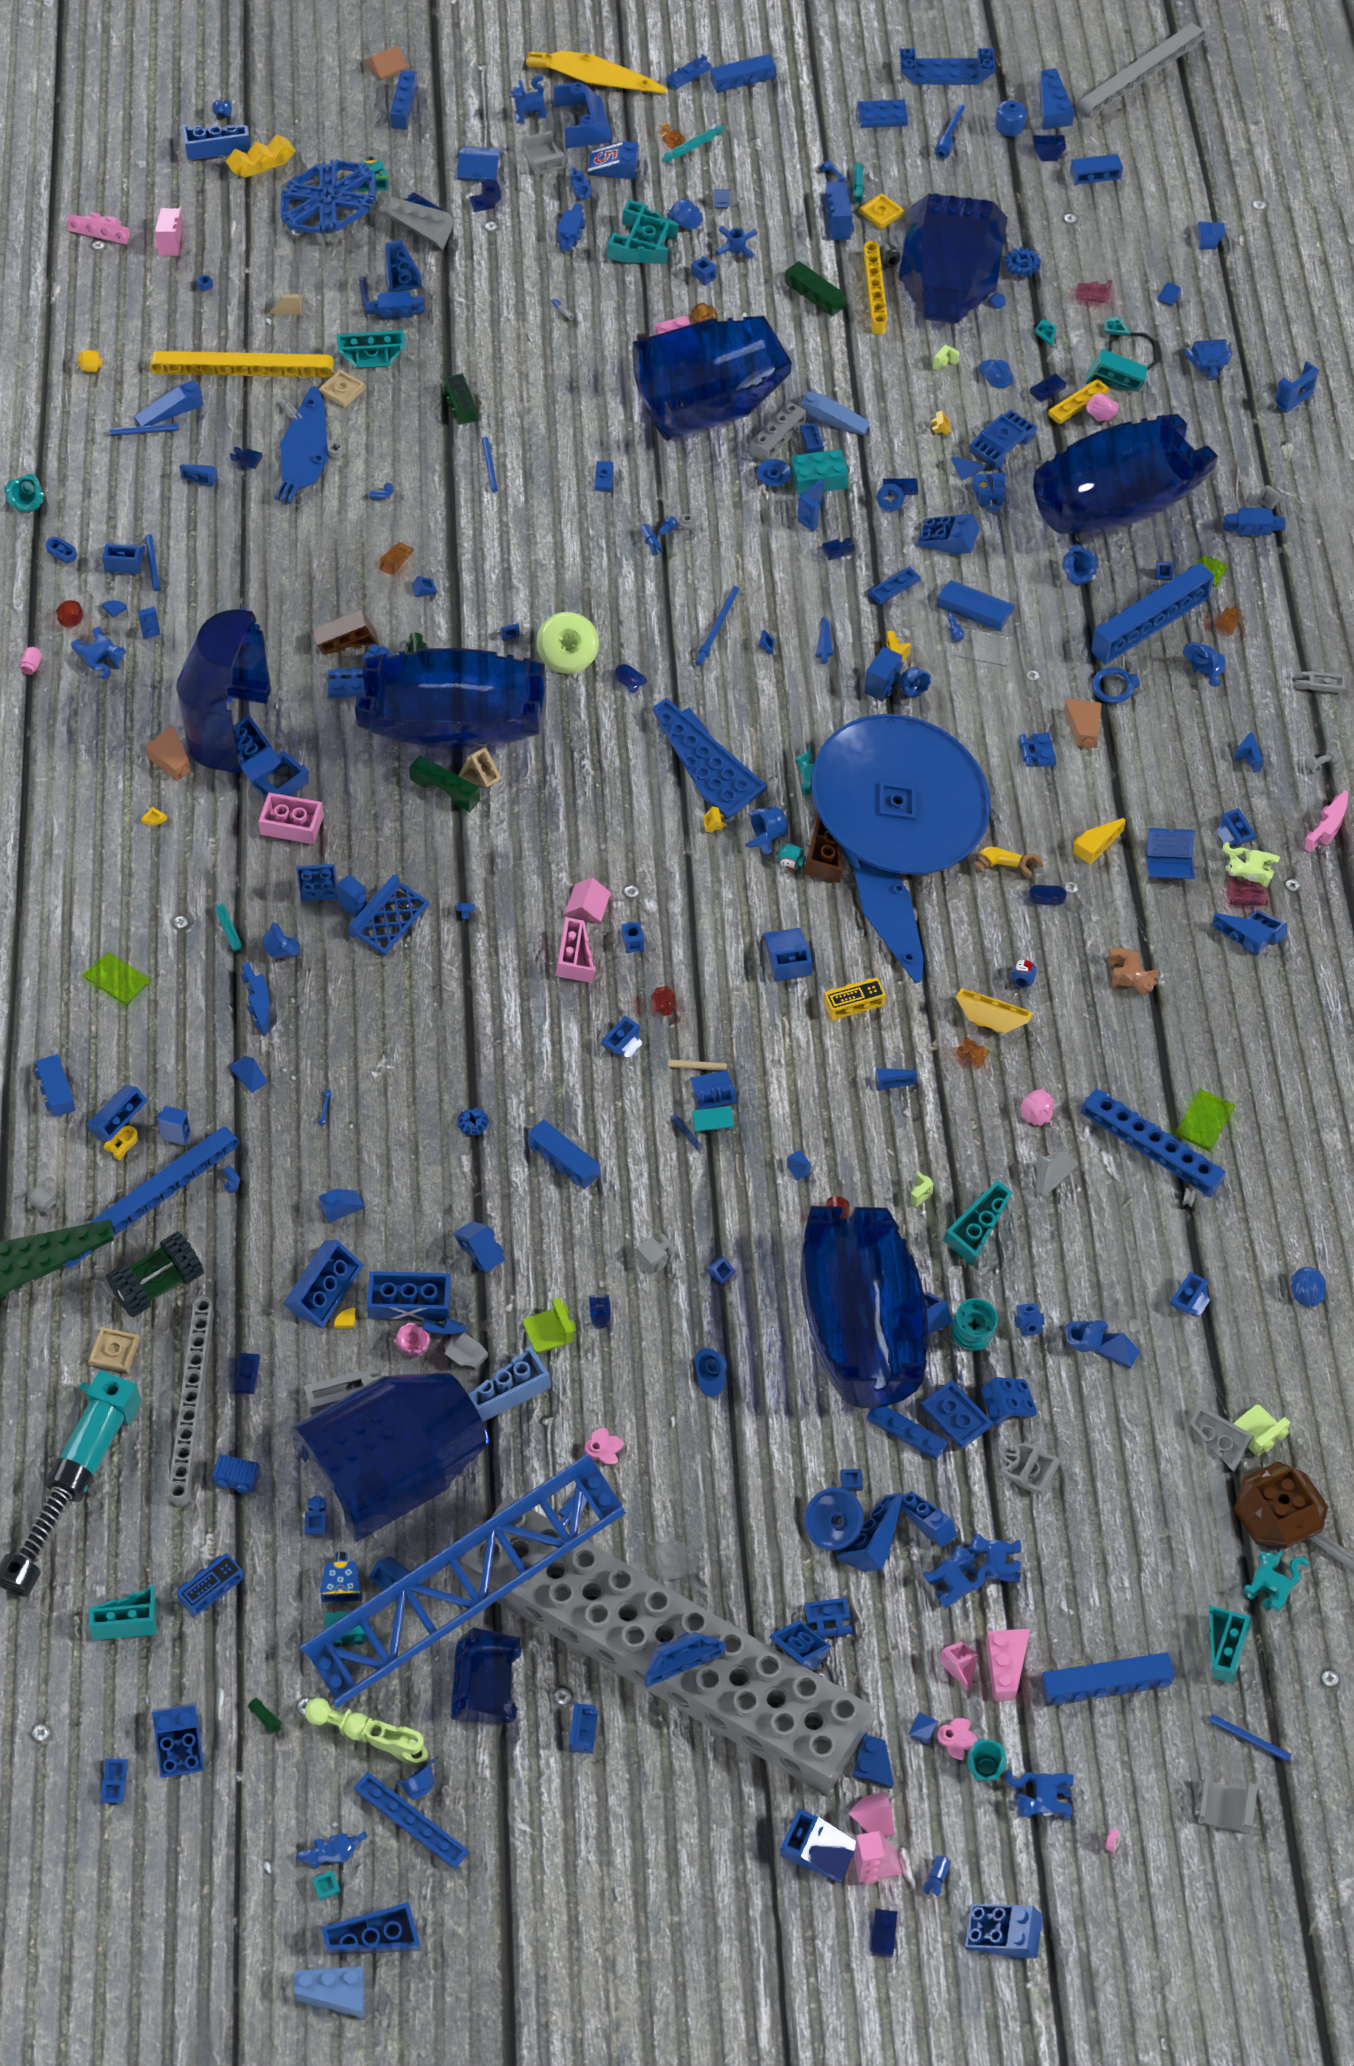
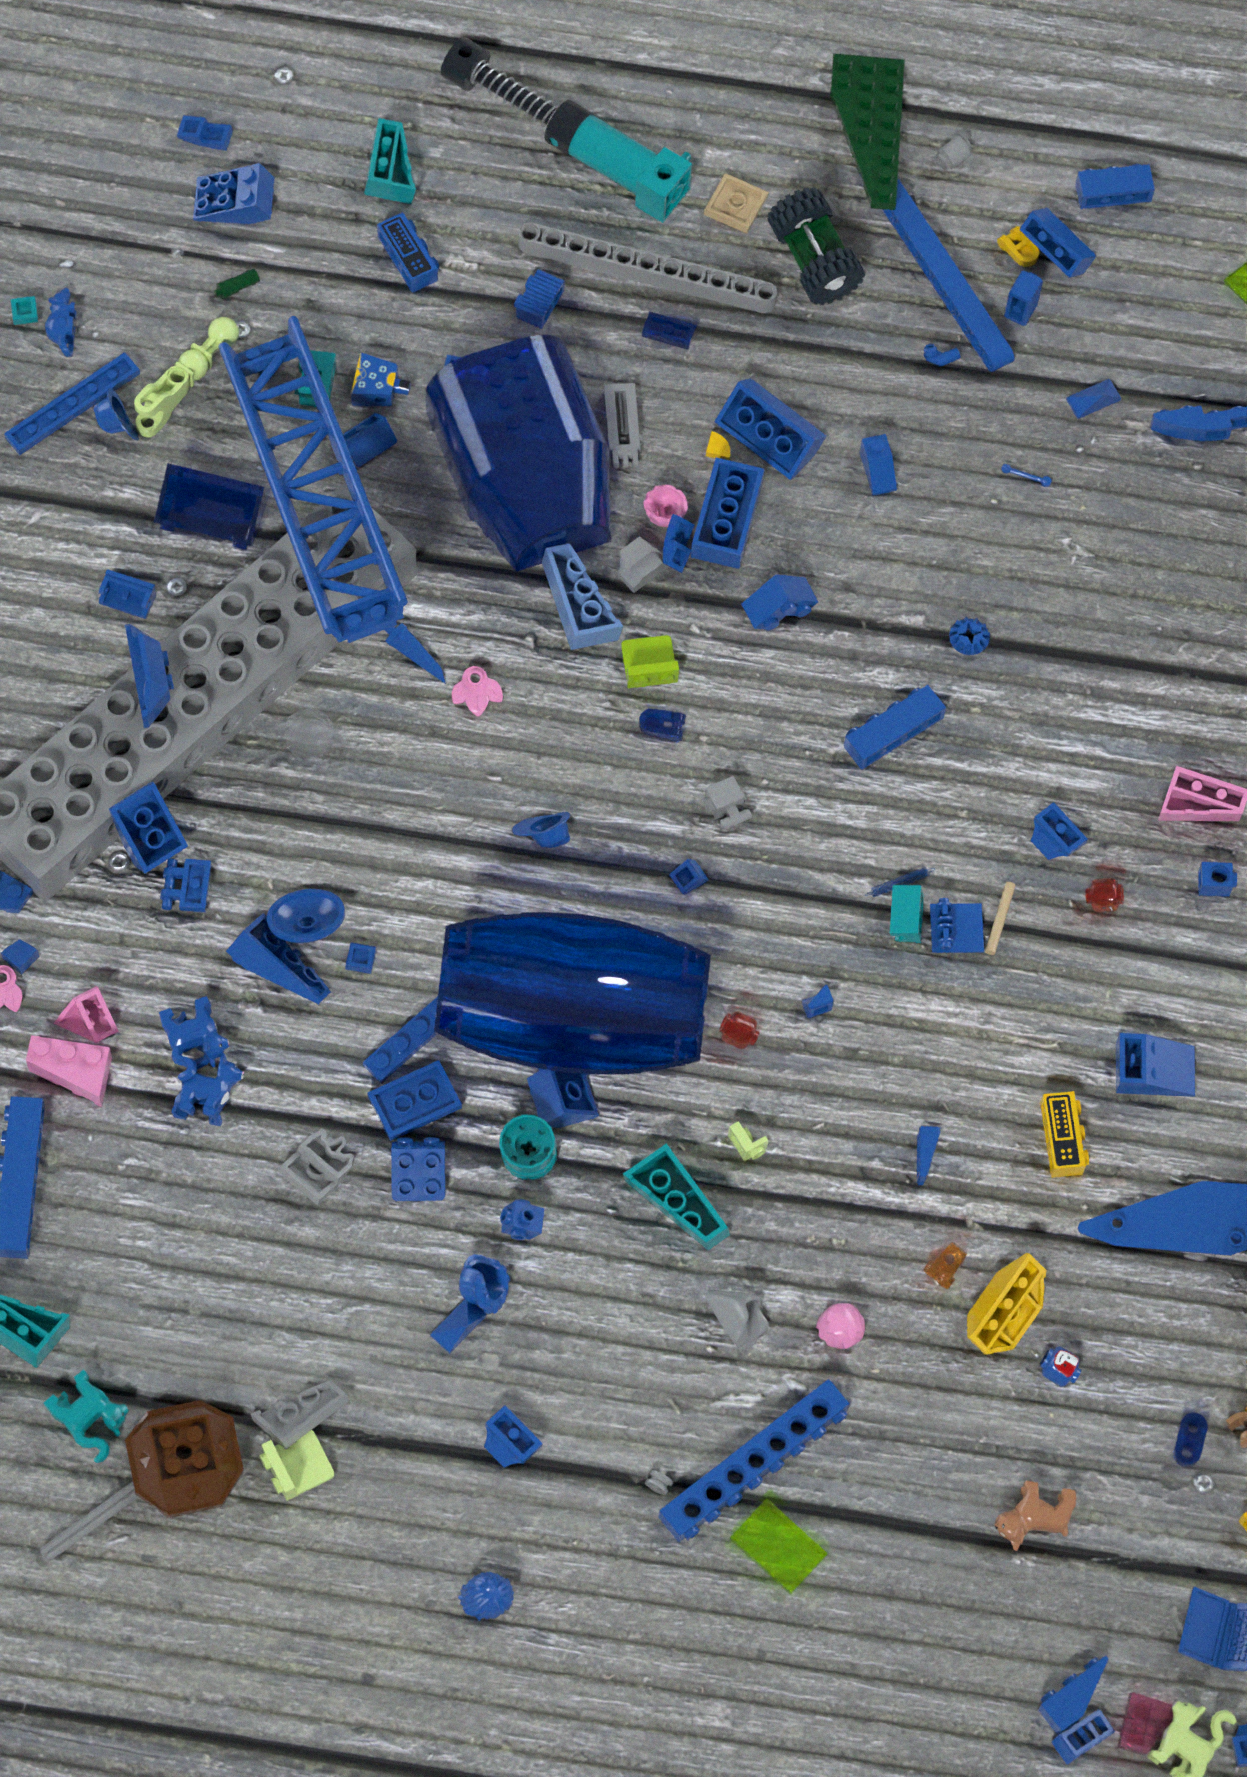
camera: 100 degrees right, 10 degrees up
blue slope [900,1491,957,1548] -> none

